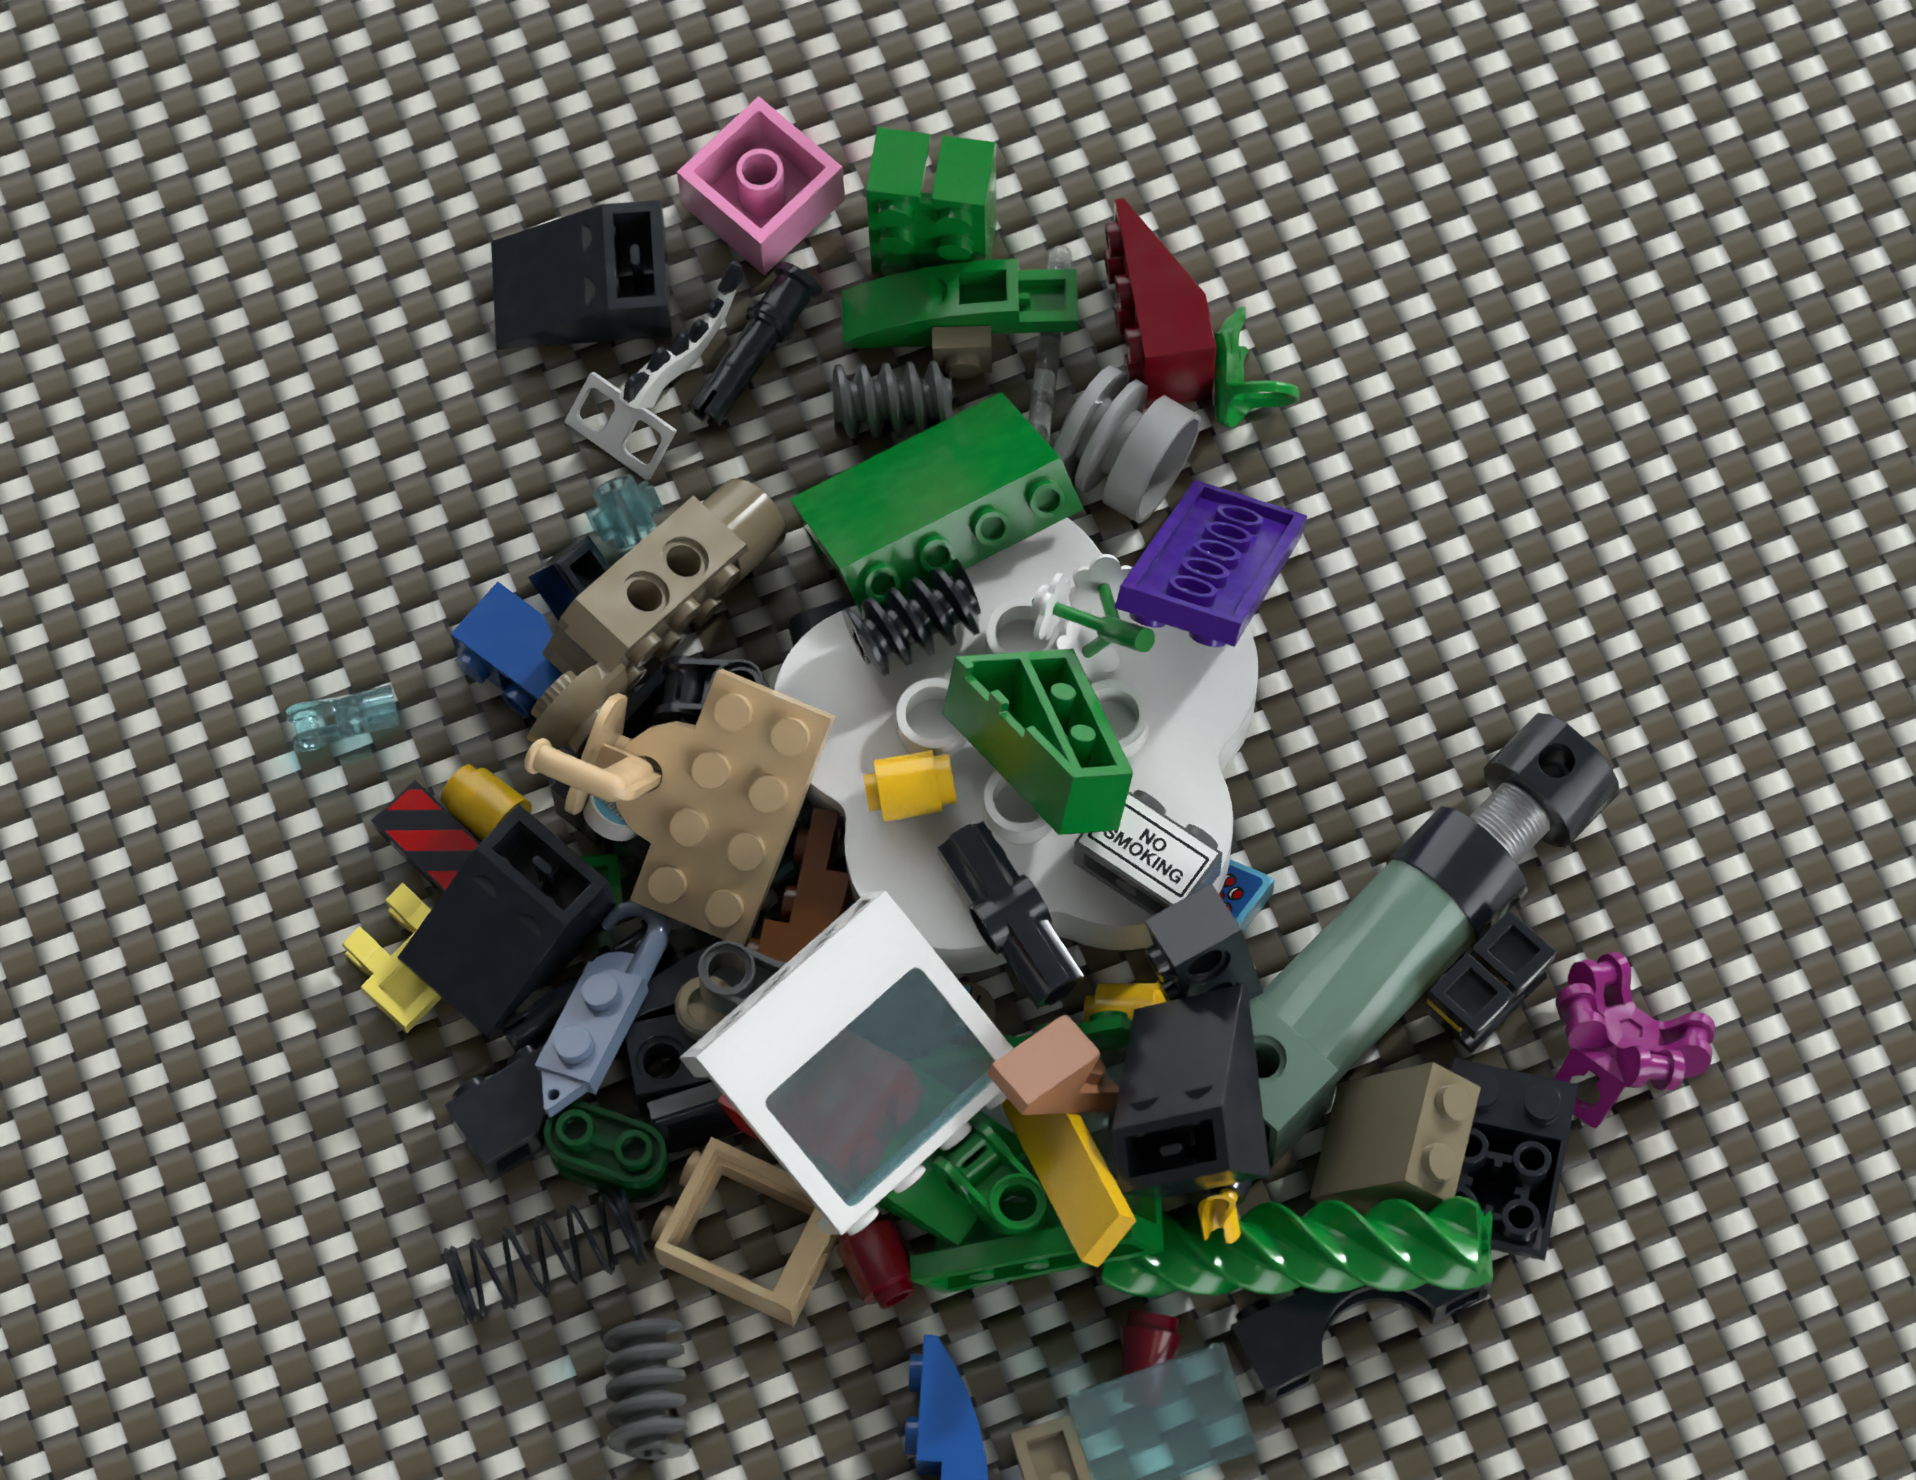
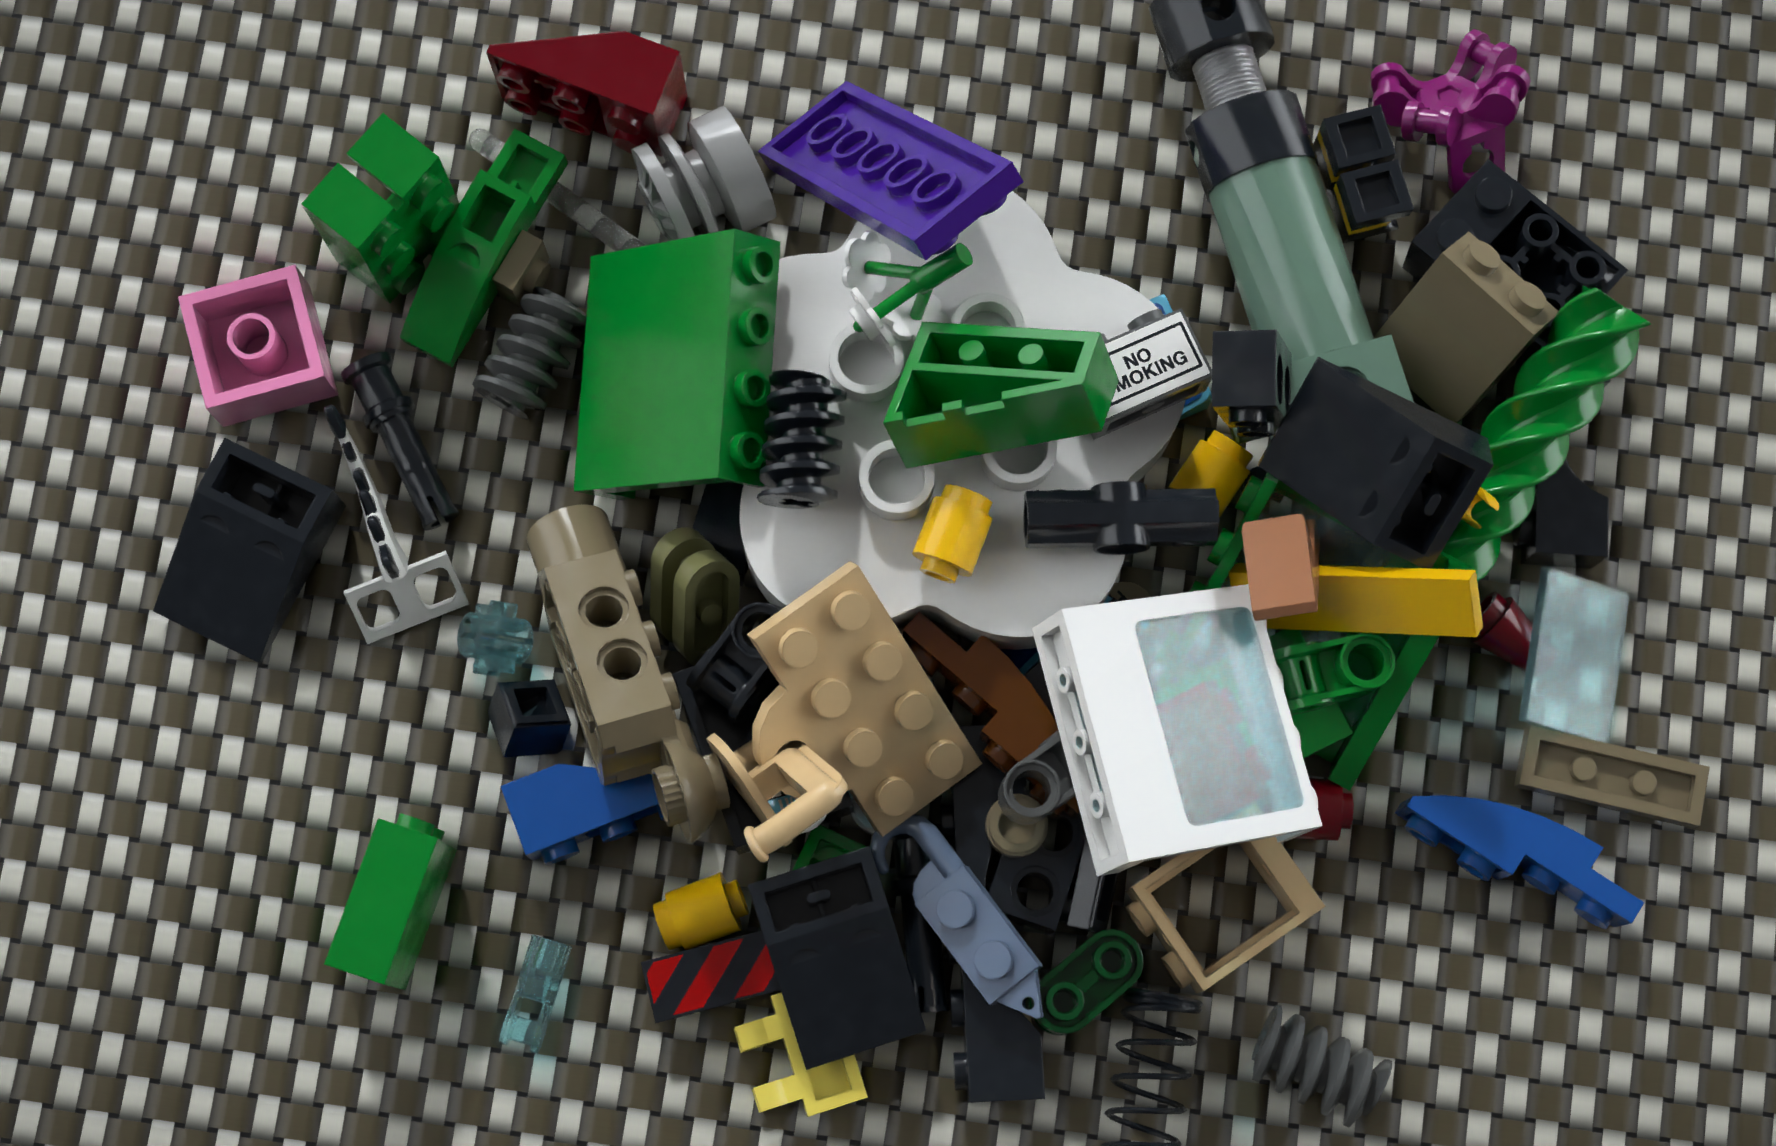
camera: 65 degrees left, 10 degrees up
green piece [1214,307,1300,429] -> none
none -> green brick [324,813,457,990]
none -> olive brick [650,527,740,666]

